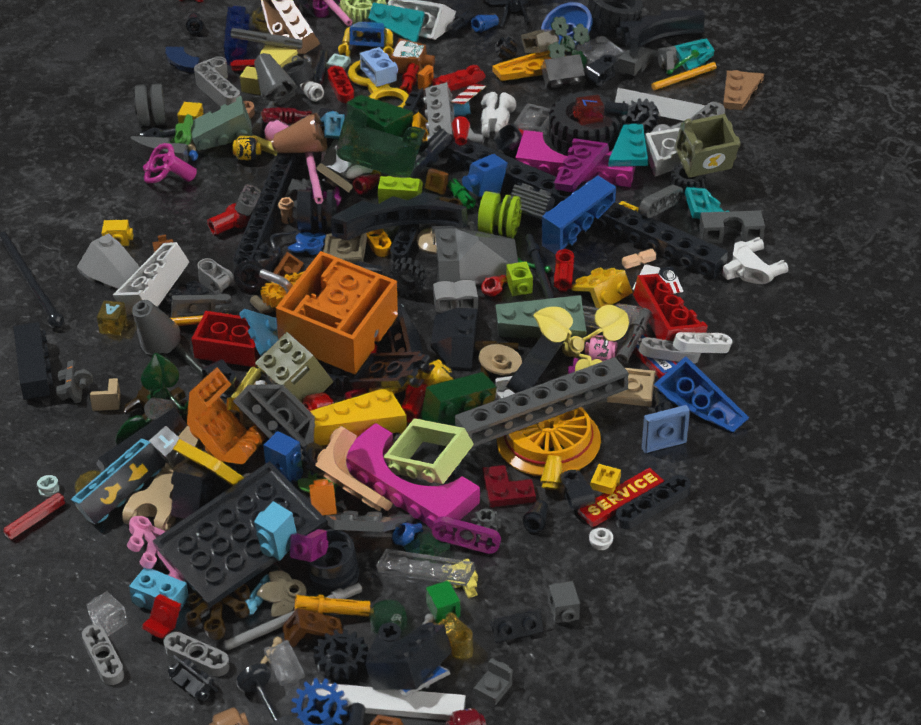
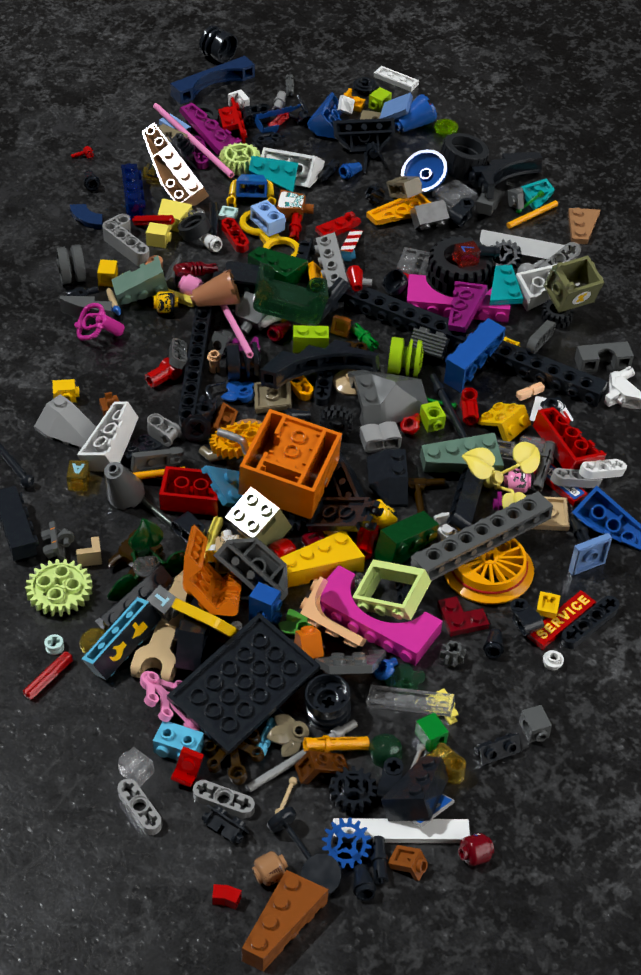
camera: 10 degrees left, 5 degrees up
bright green plate [170,114,193,146] -> none
dark grey axle [231,28,303,49] -> none
dark grey cone [254,53,298,106] -> none
medium azure brick [254,501,297,561] -> none
clear hips [264,640,305,689] -> none
magenta bracket [290,529,328,562] -> none
black gear [302,442,326,479] -> none
dark tan plate [316,163,353,192] -> none
dark azure bracket [321,111,345,139] -> none
orange tile [418,65,434,90] -> none
magenta beam [432,516,501,554] -> none
blue torso [462,154,508,197] -> none
dark grey bracket [474,659,512,706] -> none
tan dish [479,344,522,375] -> none
white piece [481,92,516,137] -> none
yellow cone [540,455,563,490] -> none
dark green plant [548,16,590,69] -> none
teal wing [685,187,730,219] -> none
none -> yellowish green gear [25,559,93,616]
none -> black plate [540,398,561,412]

